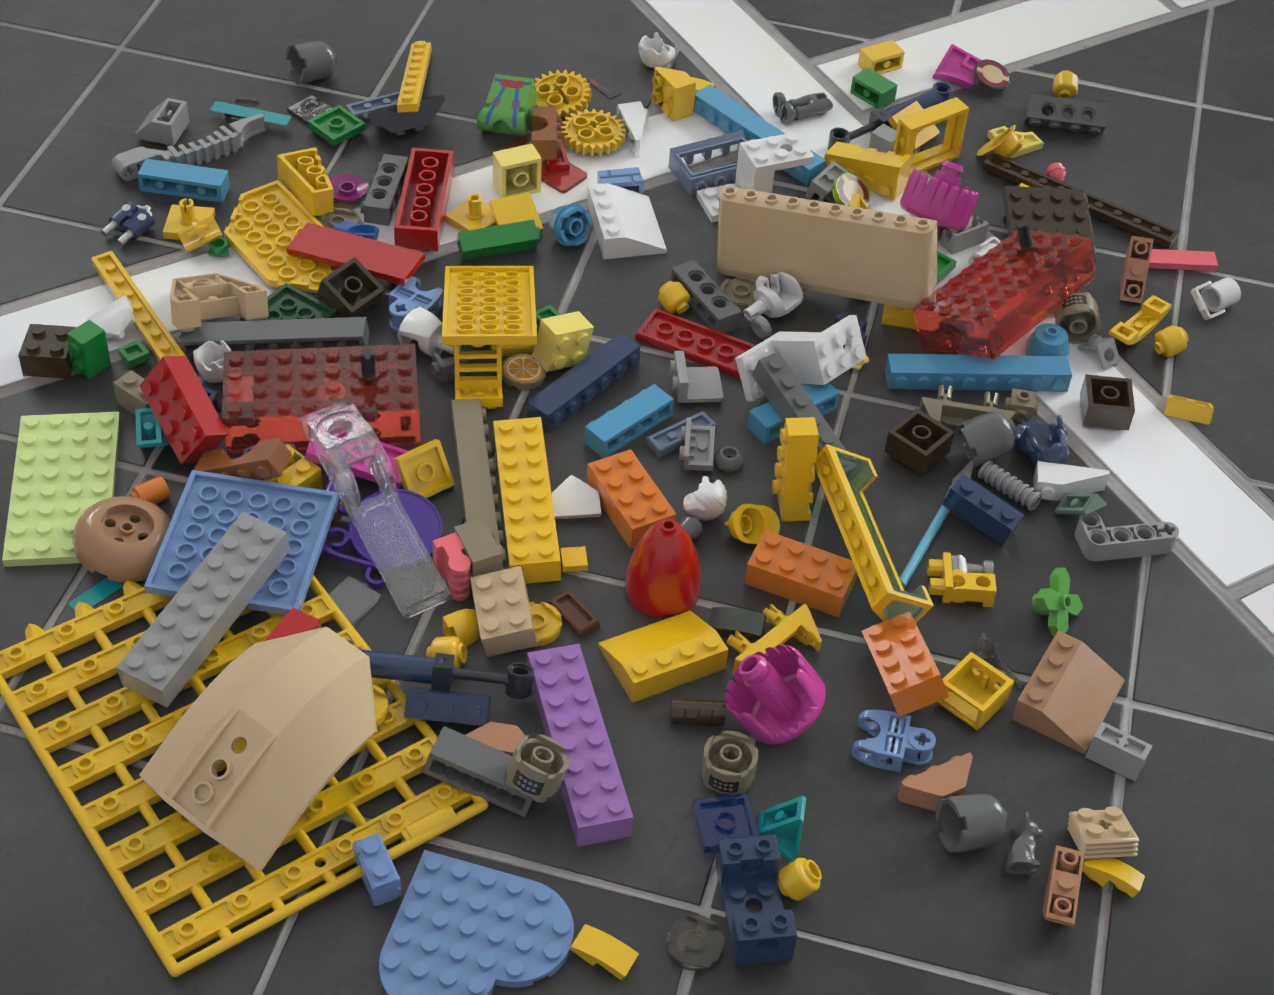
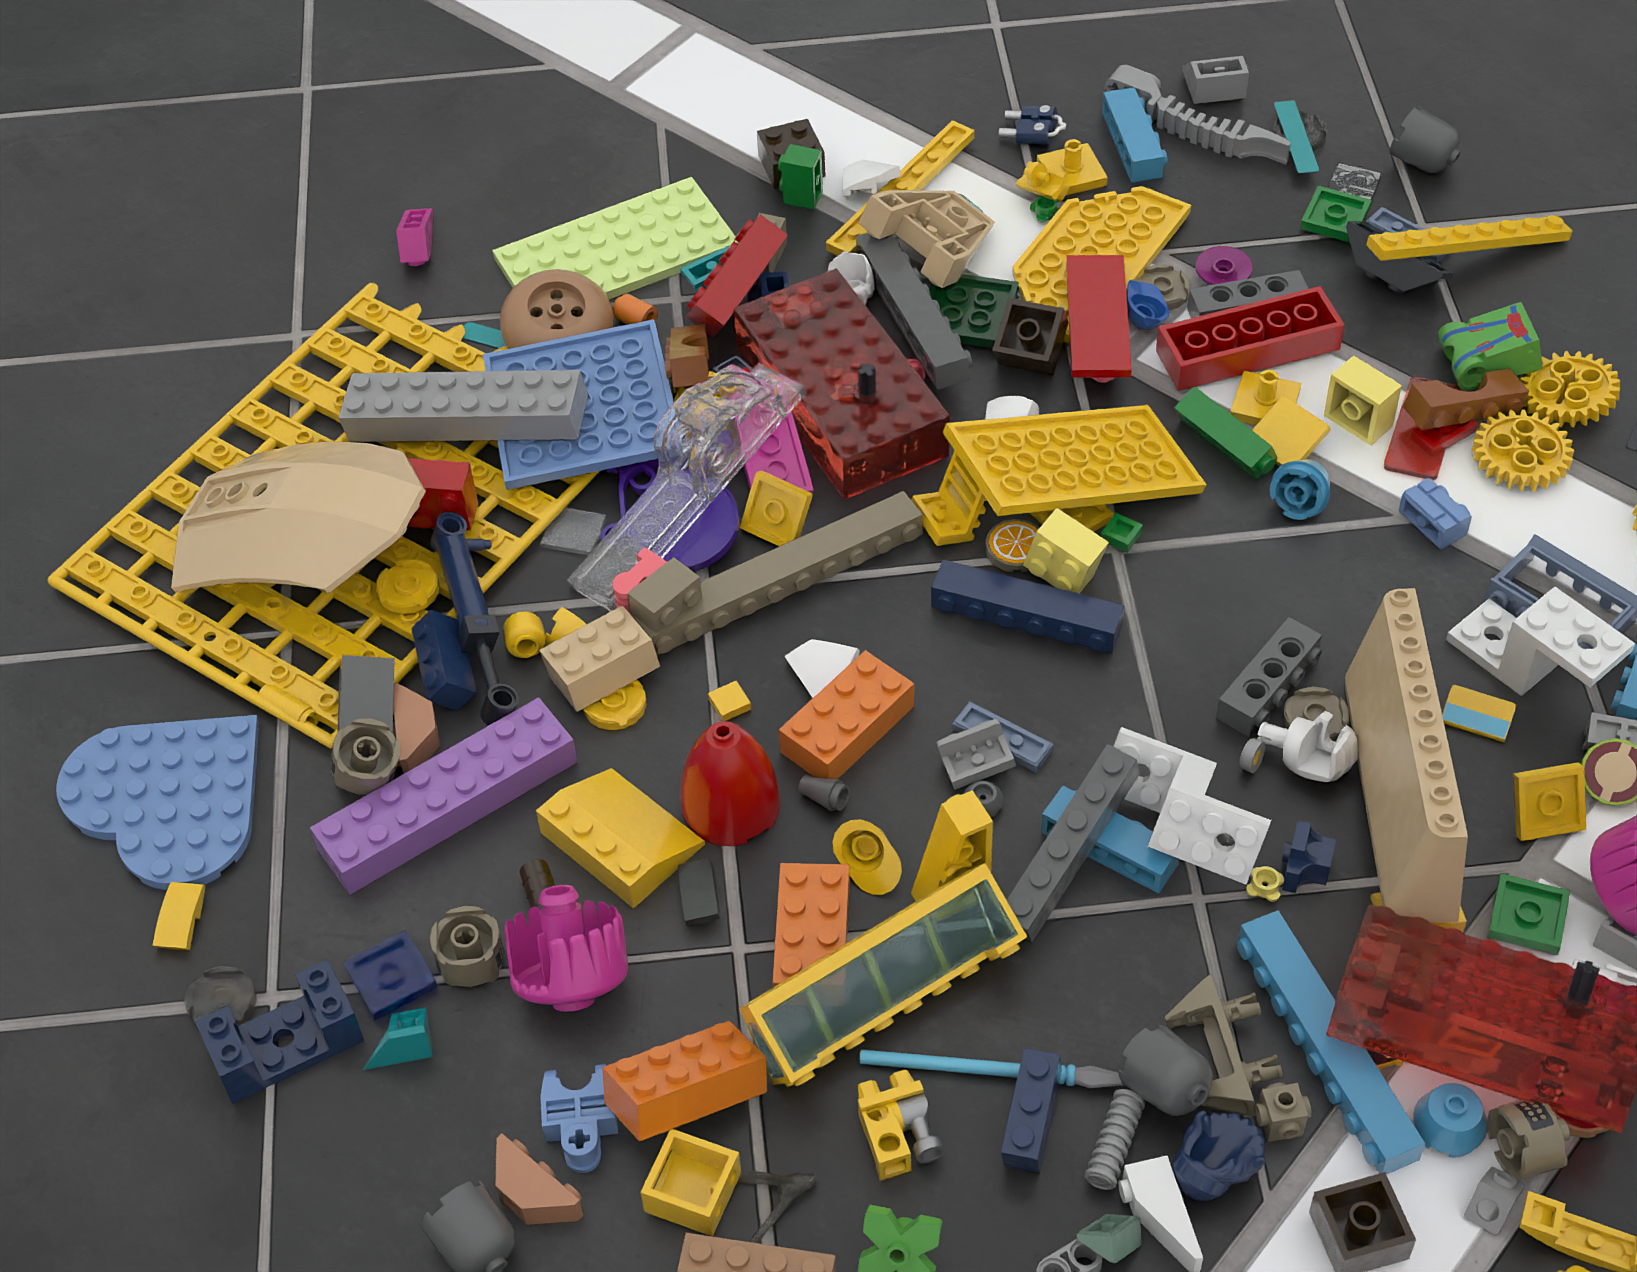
camera: 75 degrees right, 5 degrees up
green plate [118,339,151,368] -> none
yellow wedge [277,147,334,216] -> none
medium blue brick [352,834,401,906] -> none
medium blue piece [389,276,444,332] -> none
yellow brick [493,417,561,584] -> none
reddish brown tile [549,589,600,638] -> none
dark azure brick [584,384,674,458] -> none
white slope [587,183,667,259] -> none
white slope [617,101,649,157] -> none
red tile [635,308,756,380] -> none
yellow head [658,281,691,314] -> none
light grey bracket [670,351,724,403] -> none
white hair [683,476,727,521] -> none
yellow hose [727,604,822,674] -> none
yellow head [778,858,822,901] -> none
dark brown brick [884,409,955,476] -> none

